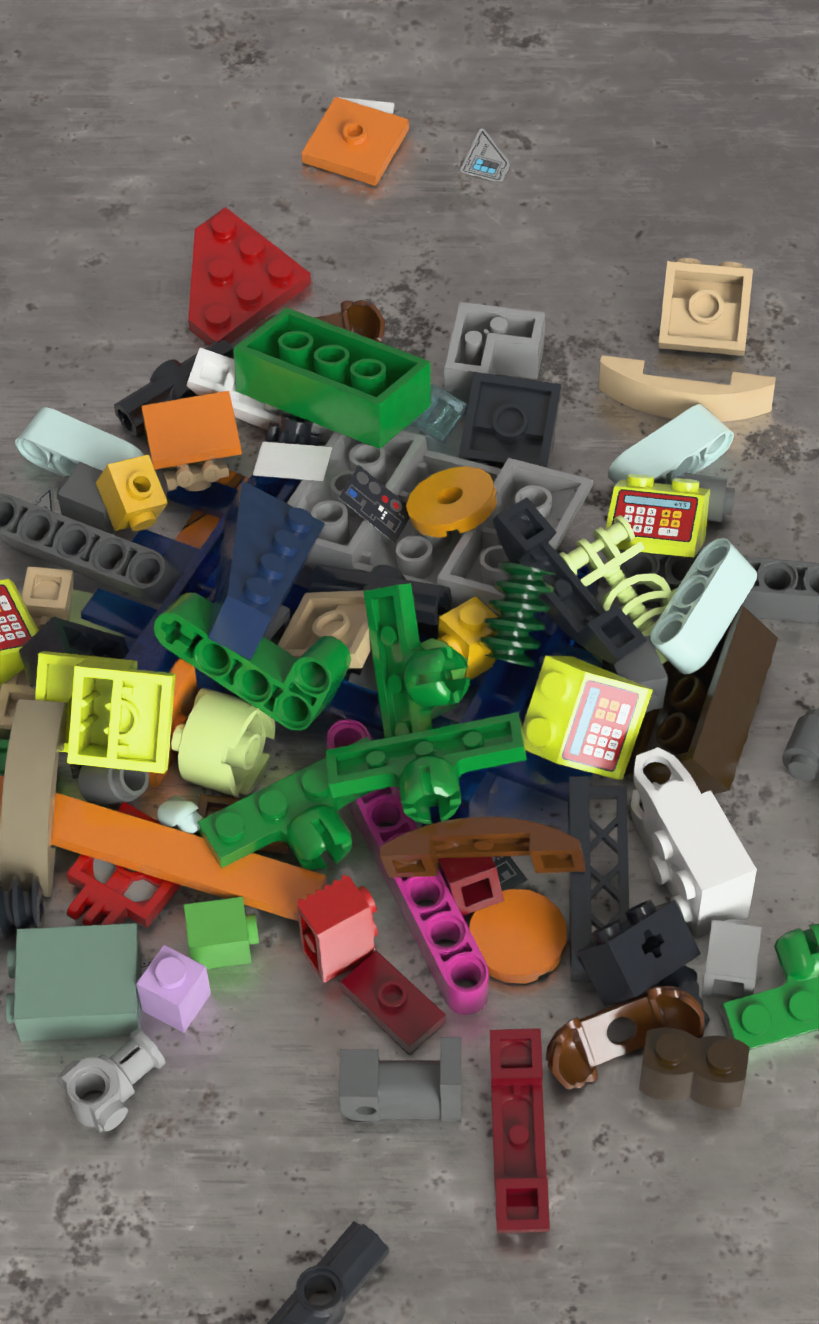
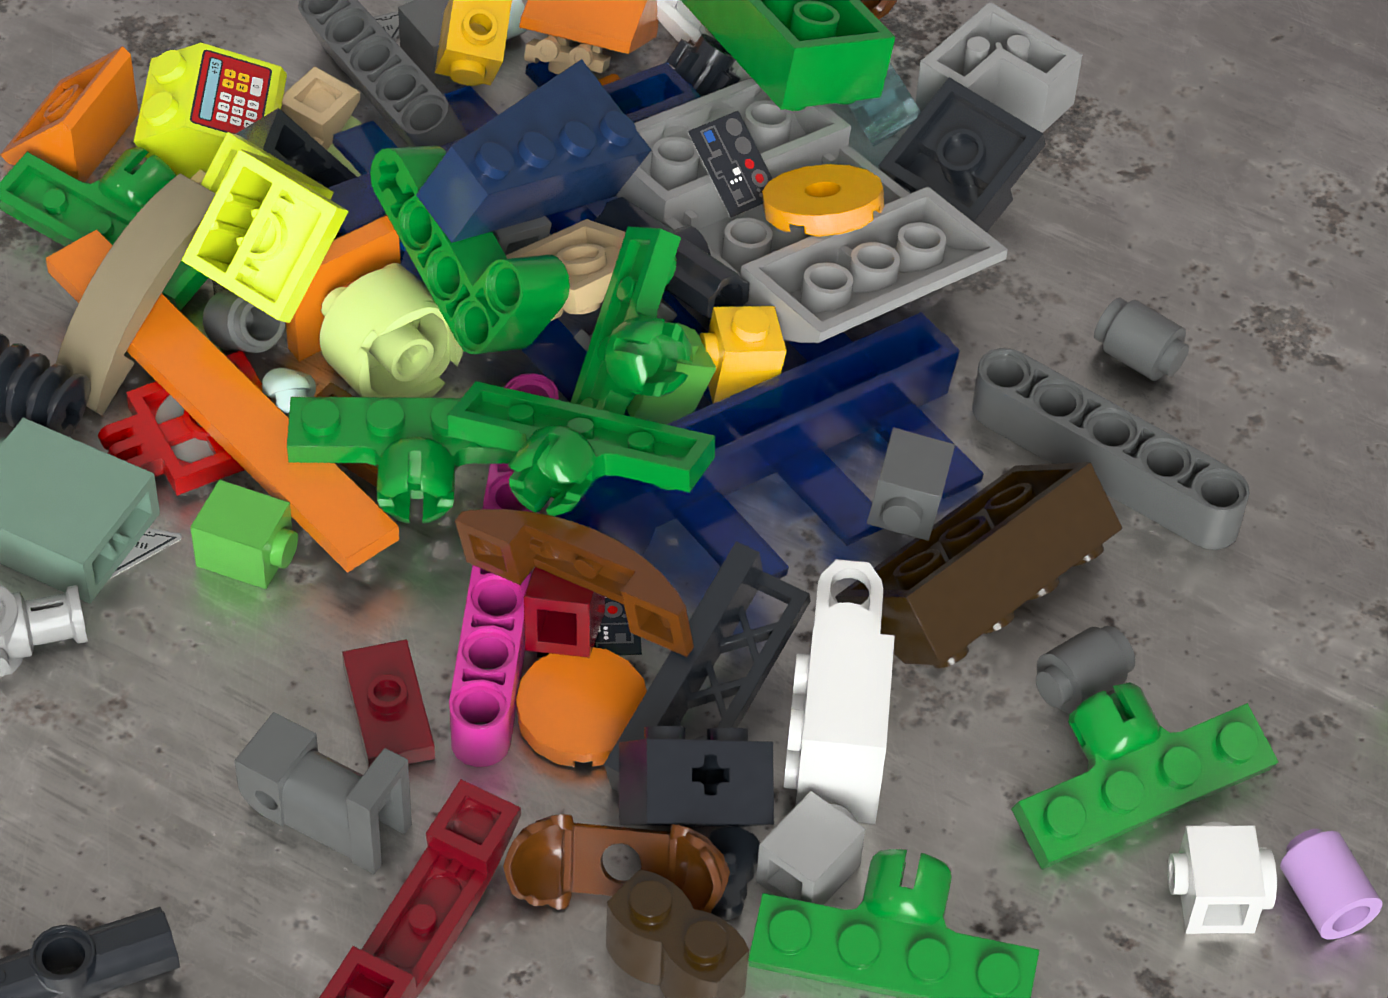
camera: 25 degrees right, 5 degrees down
lavender brick [136,945,211,1033] -> none
white sticker [253,442,332,481] -> none
red brick [297,875,378,983] -> none
dark green piece [478,562,555,667] -> none
black slope [492,497,647,665] -> none
slope [522,656,653,780] -> none
yellowish green piece [559,515,682,664] -> none
tan slope [598,355,776,422] -> none
slope [605,474,710,558] -> none
light aqua beam [608,404,734,485] -> none
light aqua beam [650,538,757,674] -> none
tan plate [658,258,753,356] -> none

